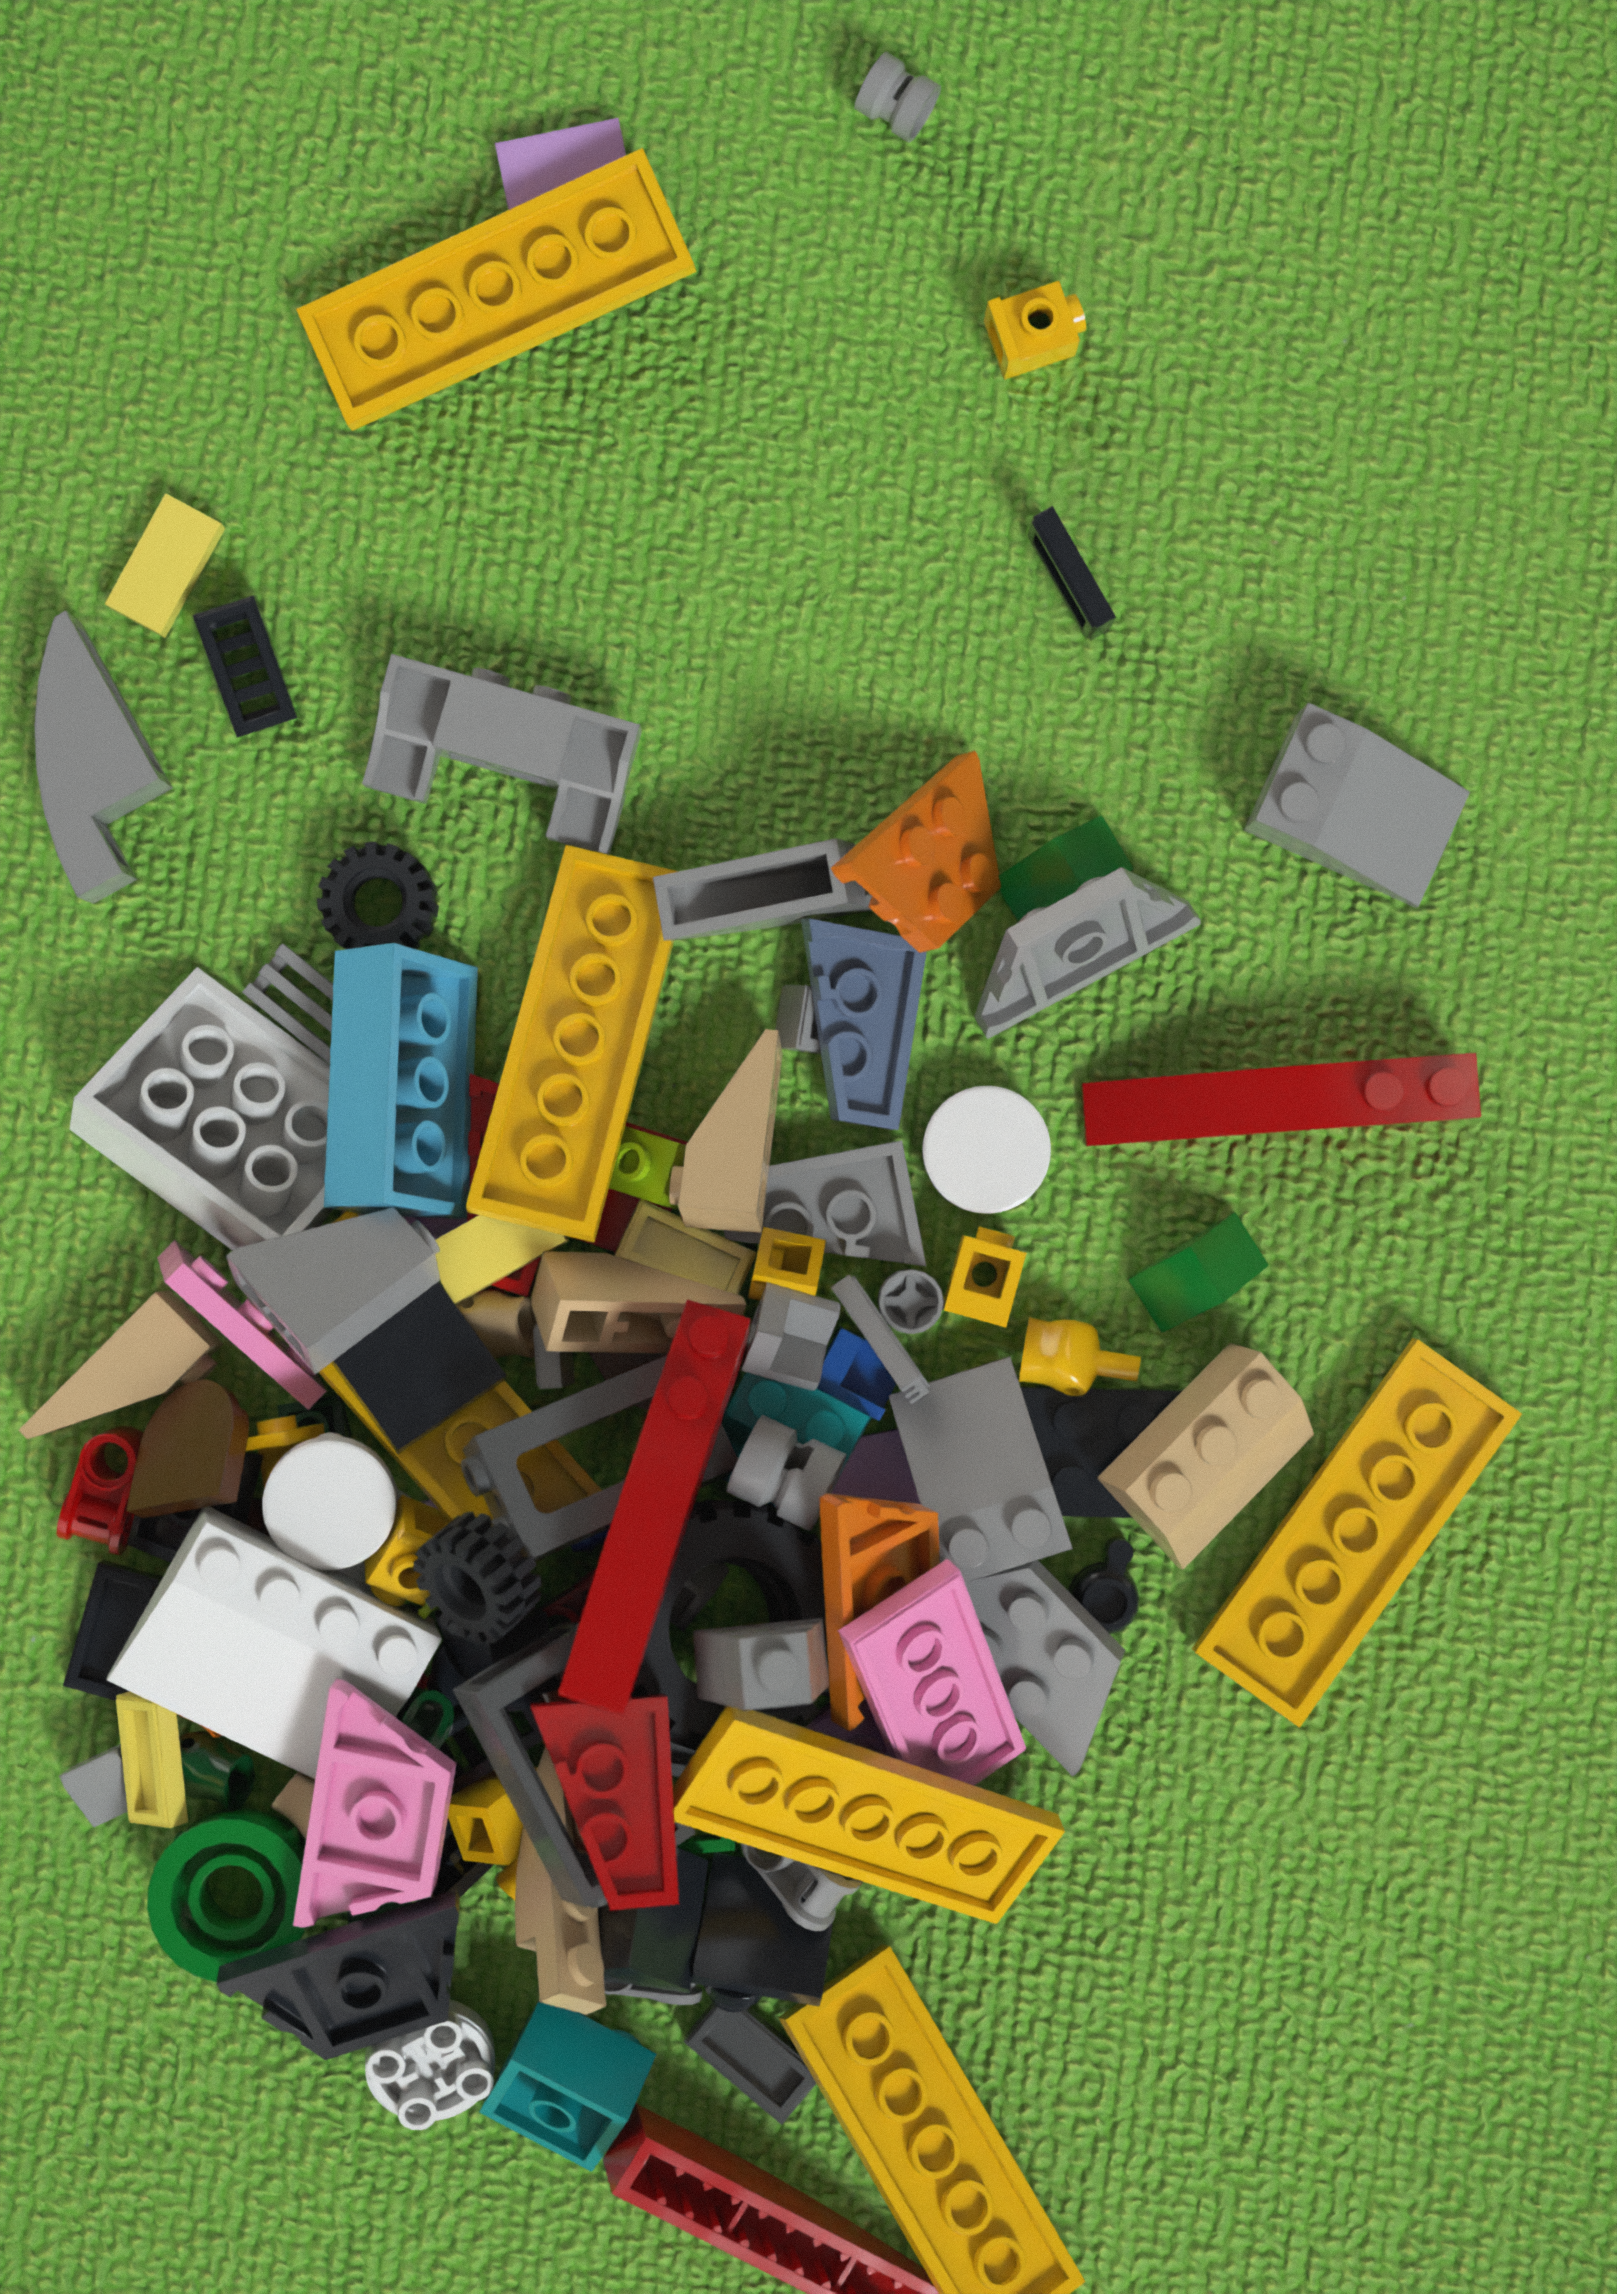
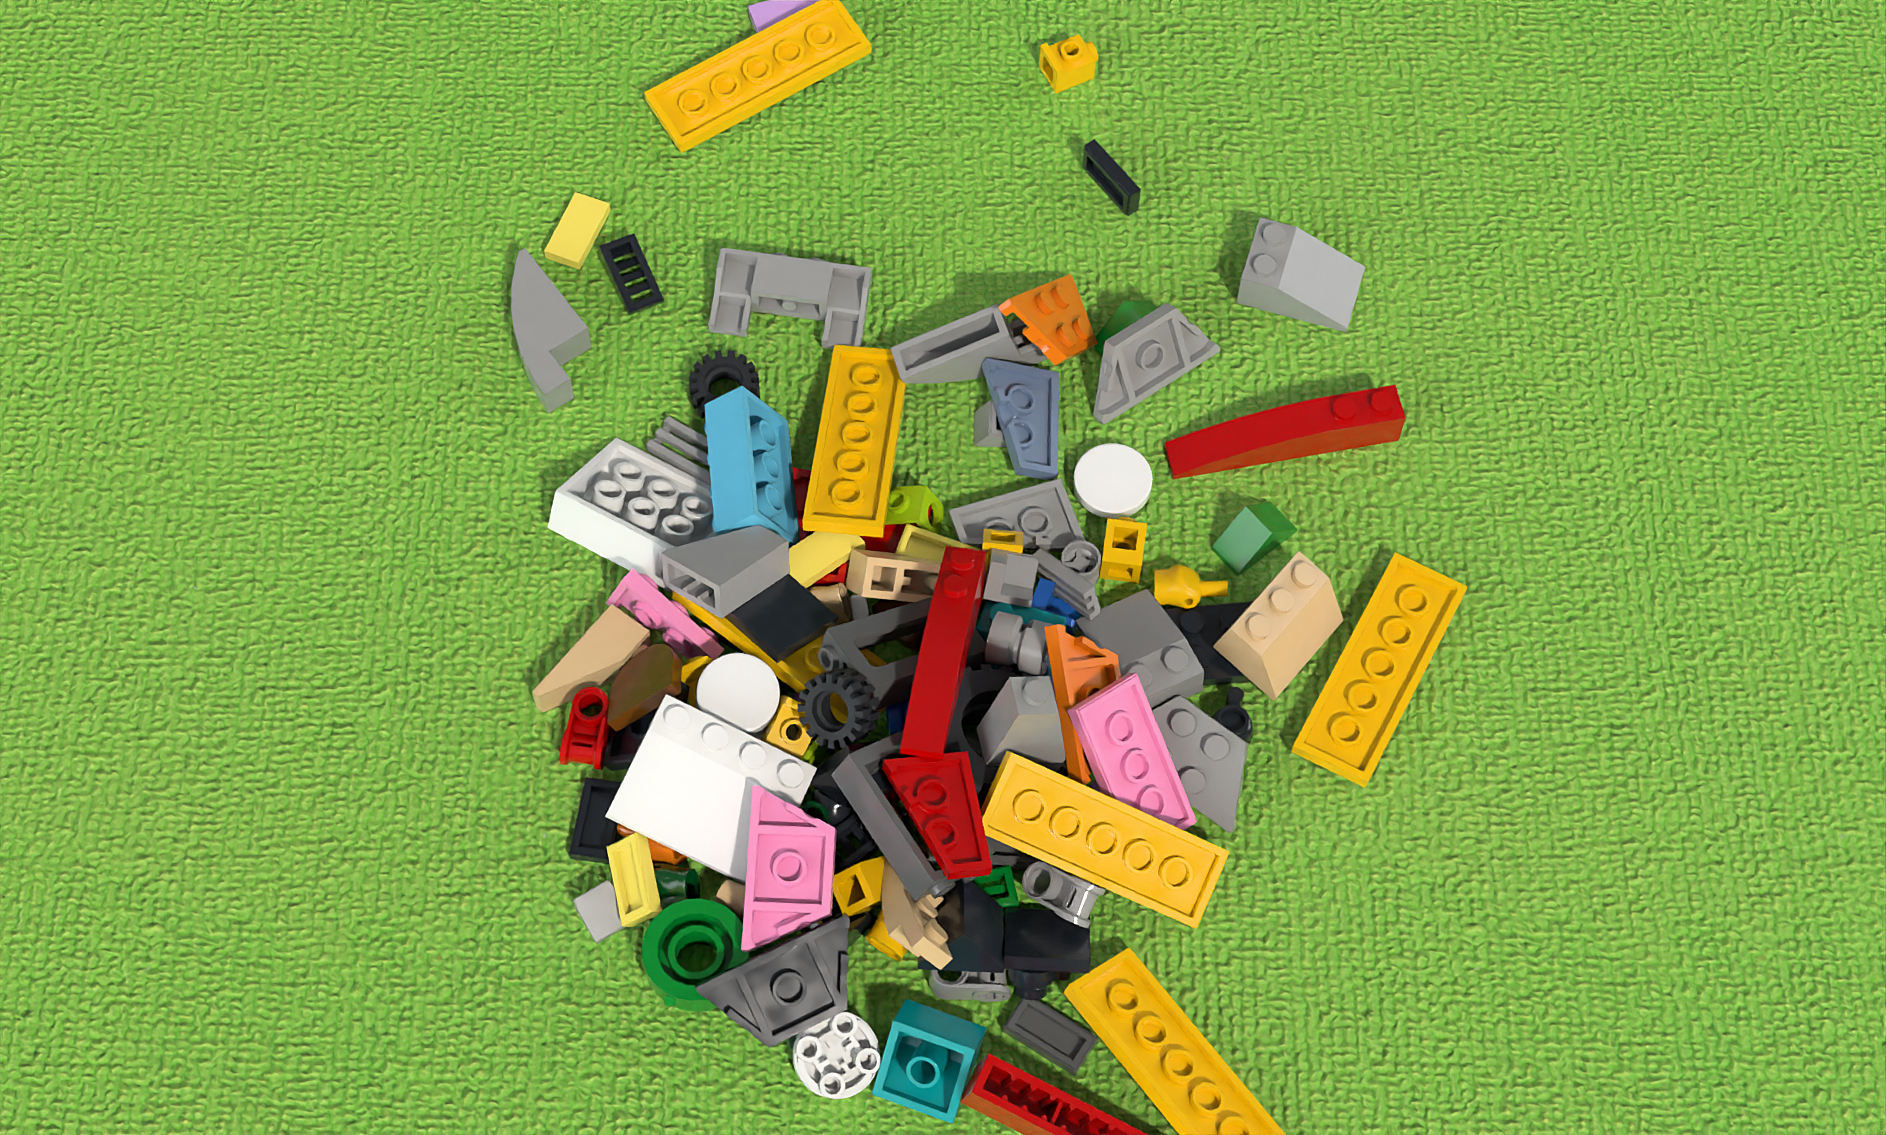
camera: 10 degrees left, 25 degrees down
tan slope [670,1029,783,1233] -> none

